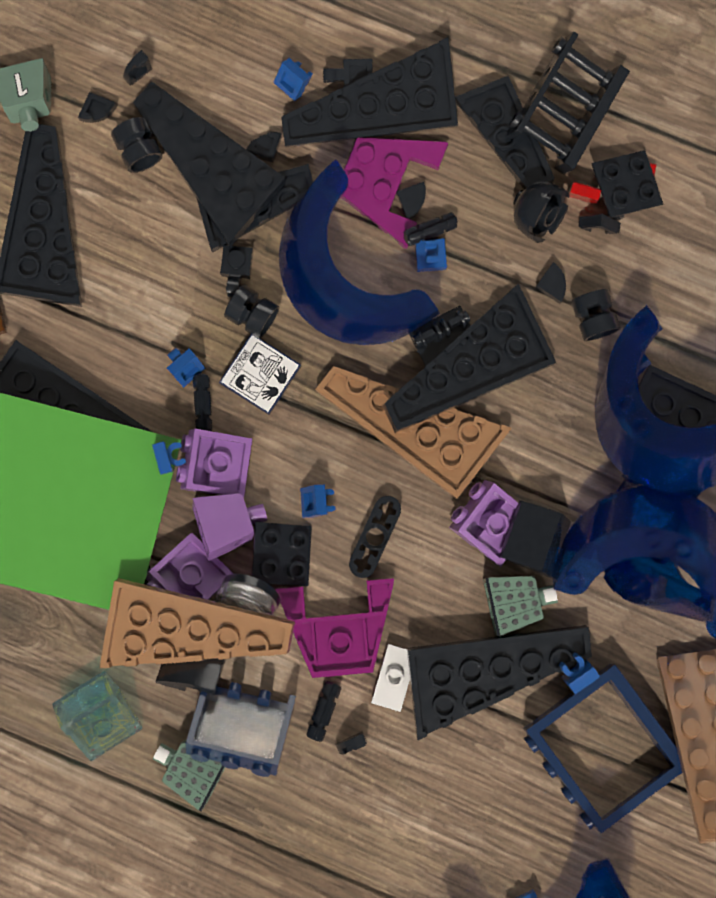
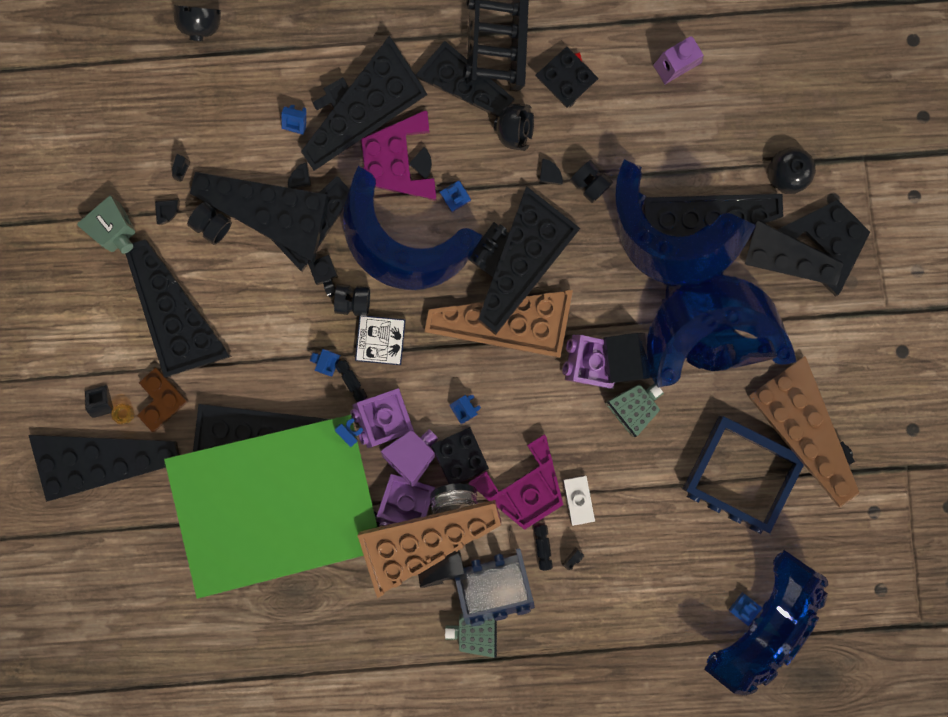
camera: 30 degrees left, 5 degrees up
clear light blue slope [52,670,143,761] -> none
black beam [349,496,401,578] -> none
black axle [403,212,458,246] -> none
black wing [407,625,592,741] -> none
blue tile [559,653,600,694] -> none
red tile [568,182,601,204] -> none
black tile [578,214,621,234] -> none

